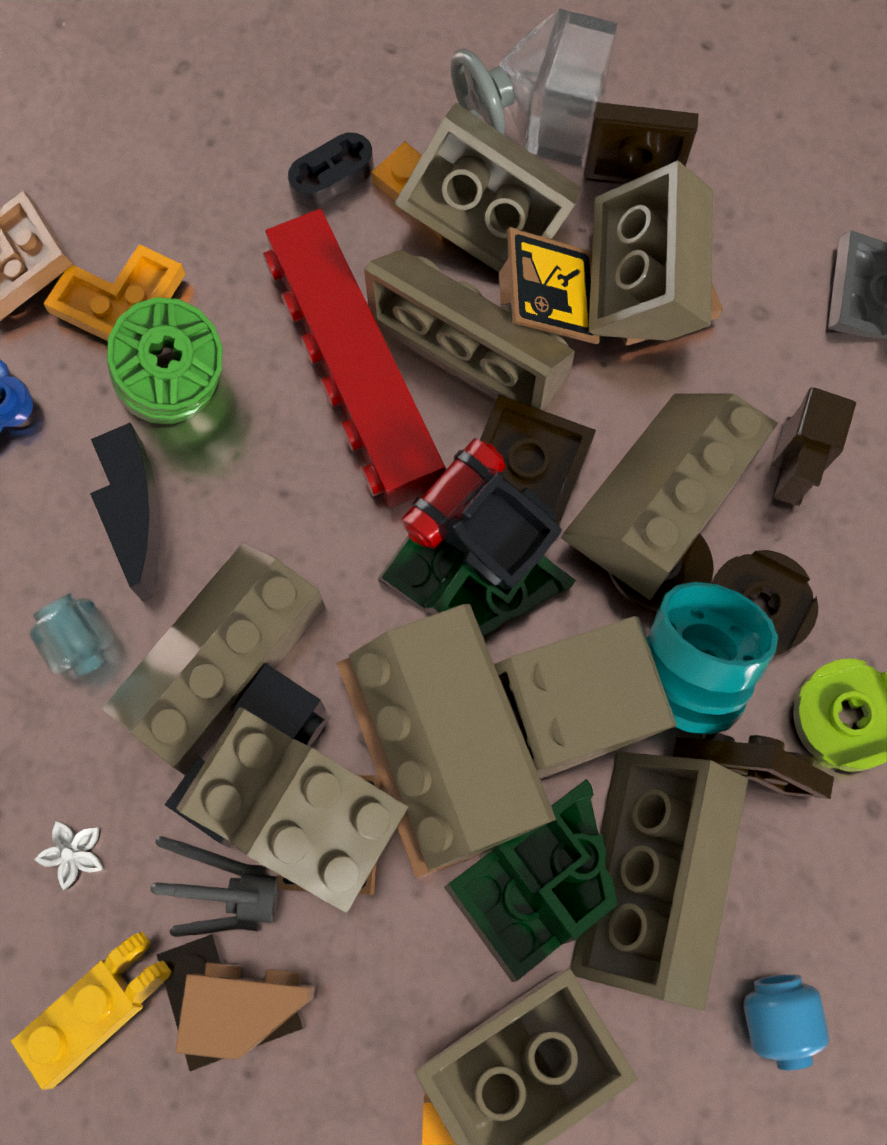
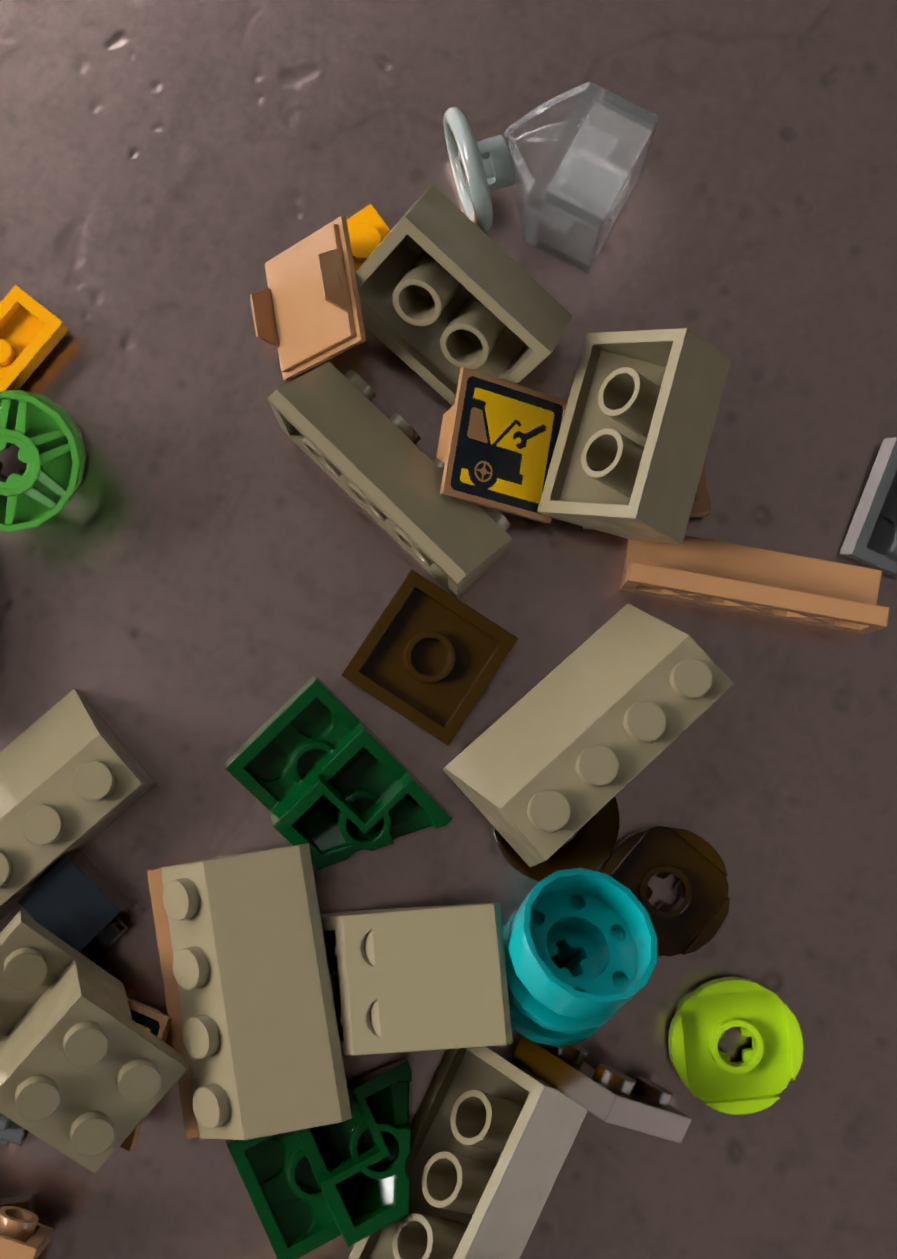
camera: 15 degrees right, 10 degrees up
red brick [262,208,446,509] -> none
black beam [288,133,373,207] -> none
black piece [401,438,562,590] -> none
dark brown plate [583,102,699,183] -> none
dark brown piece [772,387,856,506] -> none
none -> medium nougat piece [250,216,366,380]
none -> medium nougat fence [619,535,890,635]

